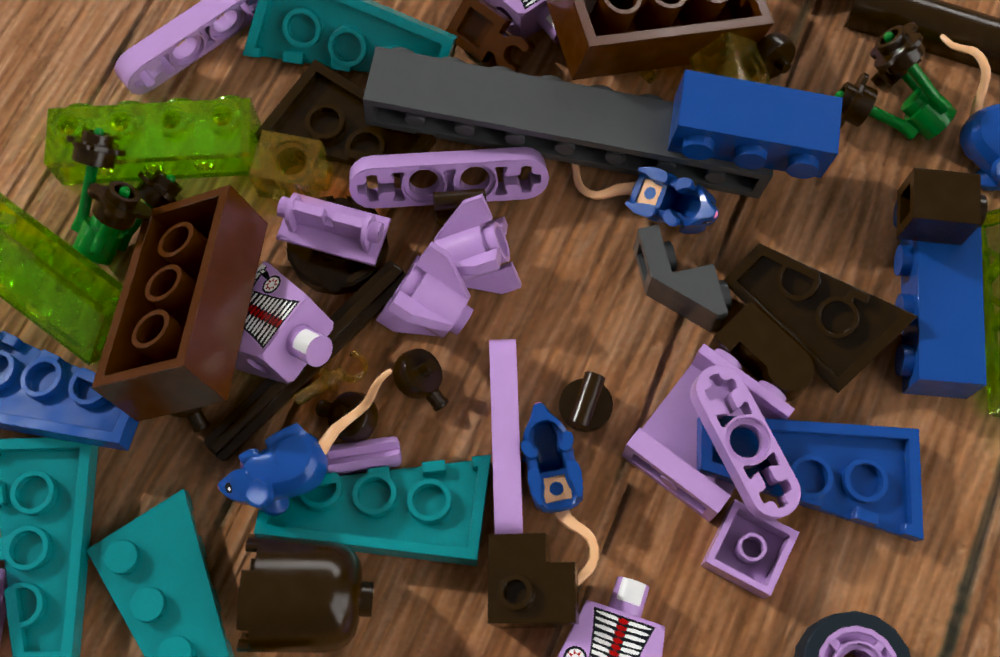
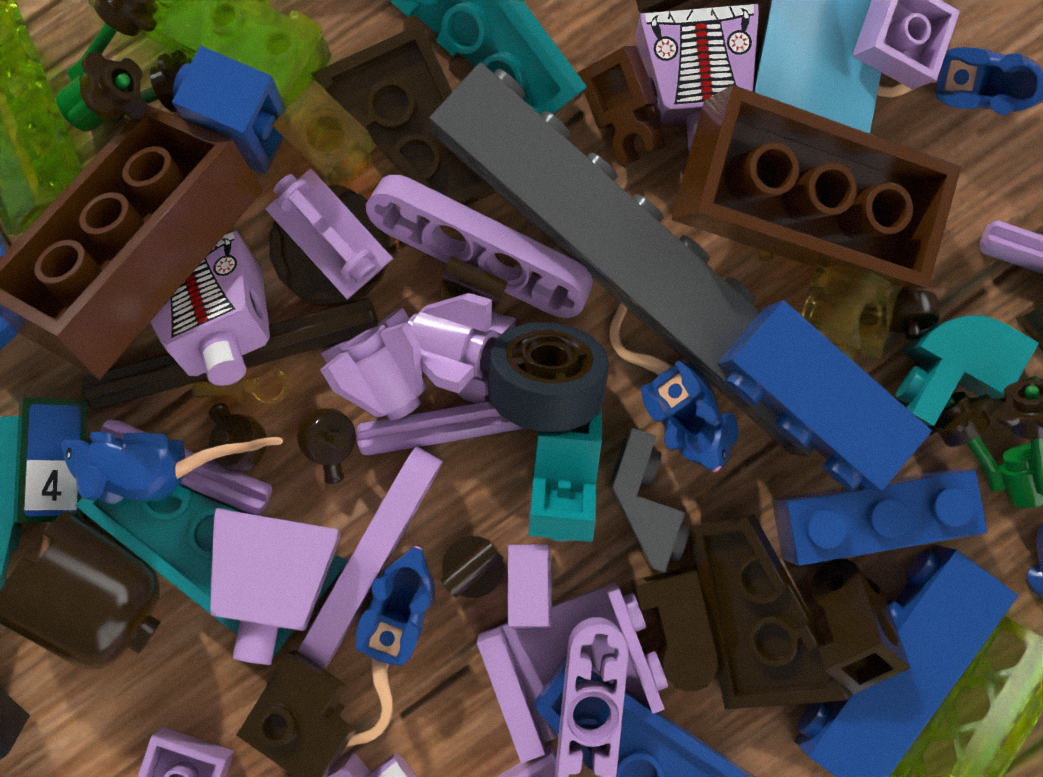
camera: 30 degrees right, 15 degrees up
dark brown brick [896,168,988,246] -> none
none -> tile [13,397,88,523]
none -> blue brick [172,45,292,175]
none -> lavender torso [210,508,341,665]
none -> lavender axle [356,401,527,456]
none -> black wheel [487,322,609,432]
none -> lavender piece [508,544,552,629]
none -> teal brick [528,409,602,542]
none -> blue brick [772,469,988,566]
none -> dark brown leg [811,559,911,694]
none -> teal brick [896,315,1039,426]

